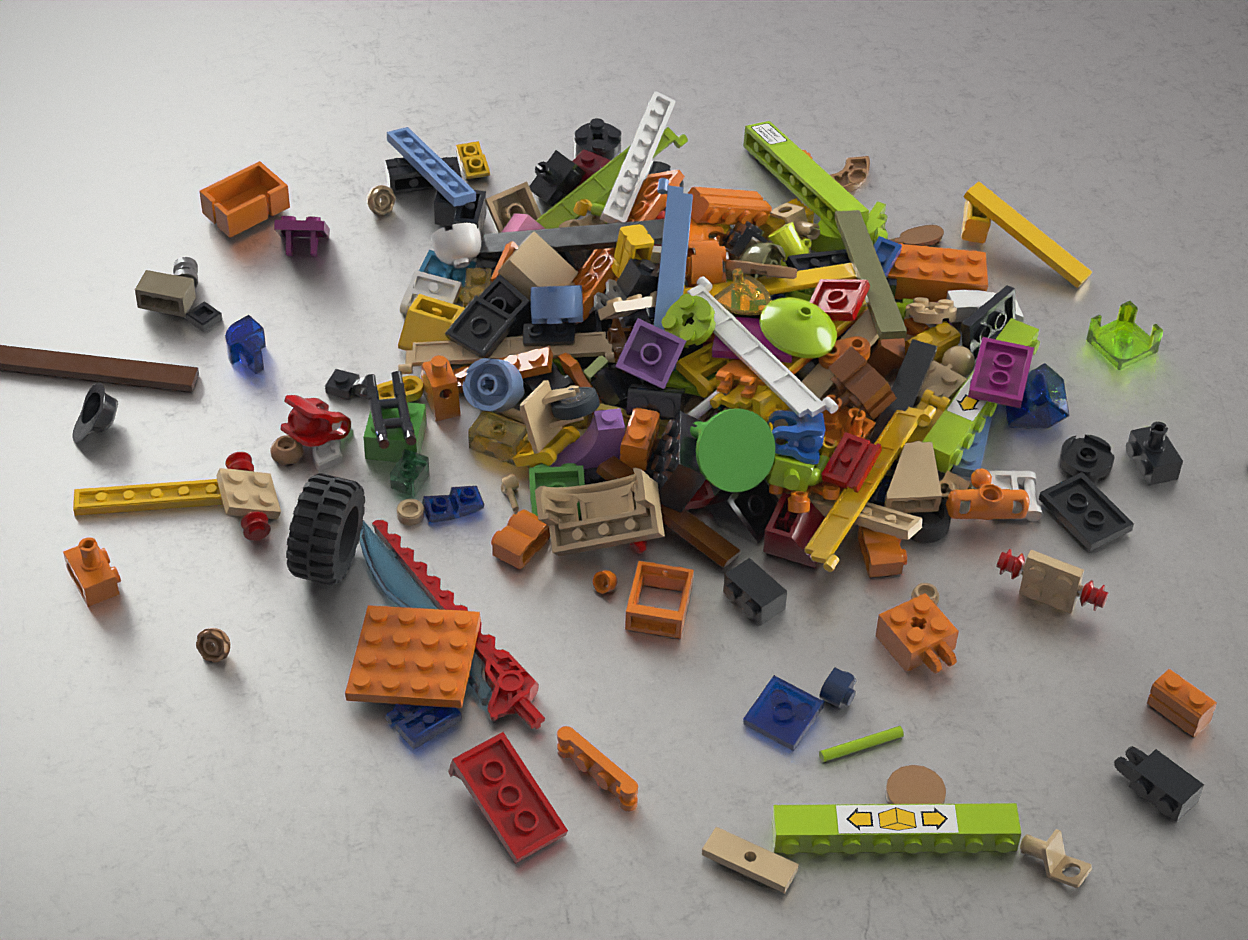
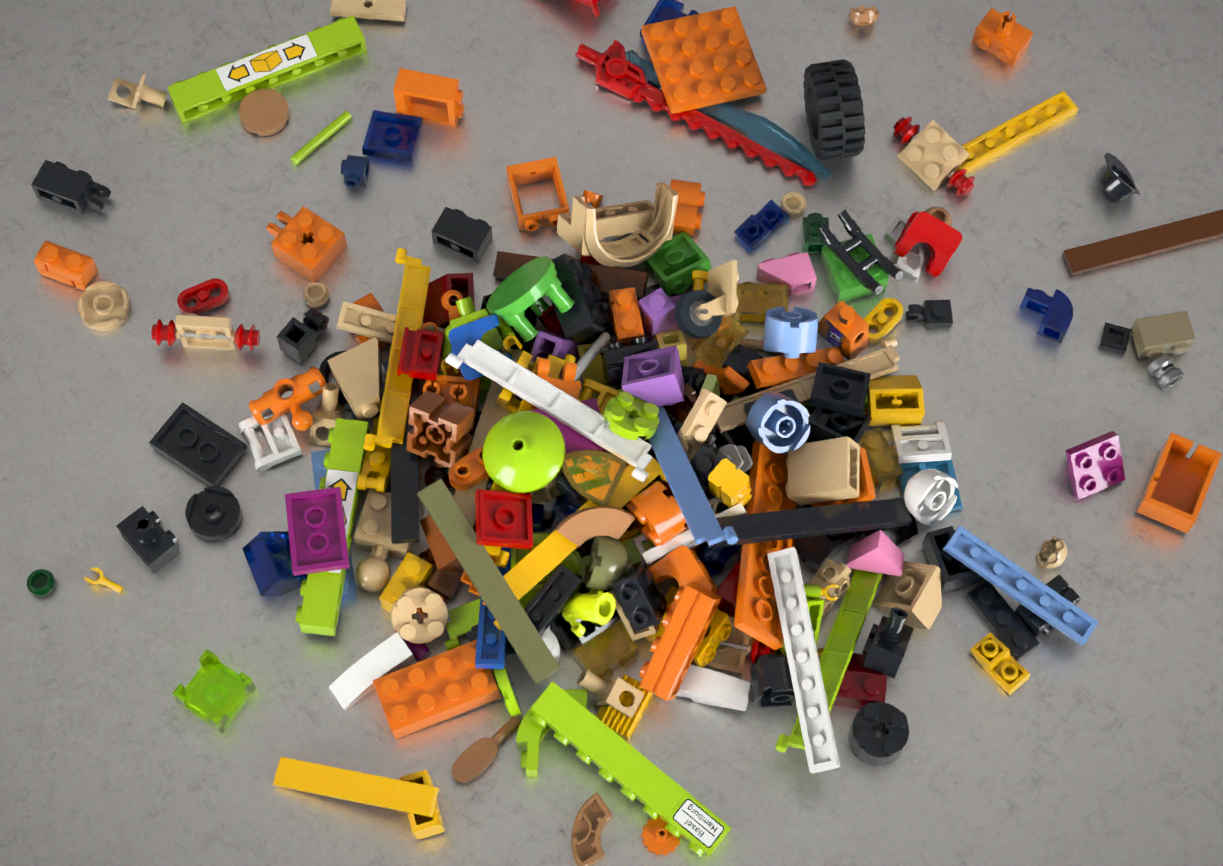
camera: 155 degrees right, 20 degrees up
tan hand [501,474,519,511] -> none
orange plate [557,726,638,811] -> none
black plate [961,285,1016,363] -> none
none -> tan tile [77,281,131,331]
none -> yellow hand [84,567,123,593]
none -> red plate [177,278,229,315]
none -> black brick [277,308,329,363]
none -> orange window [393,68,464,127]
none -> bright pink slope [756,252,817,296]

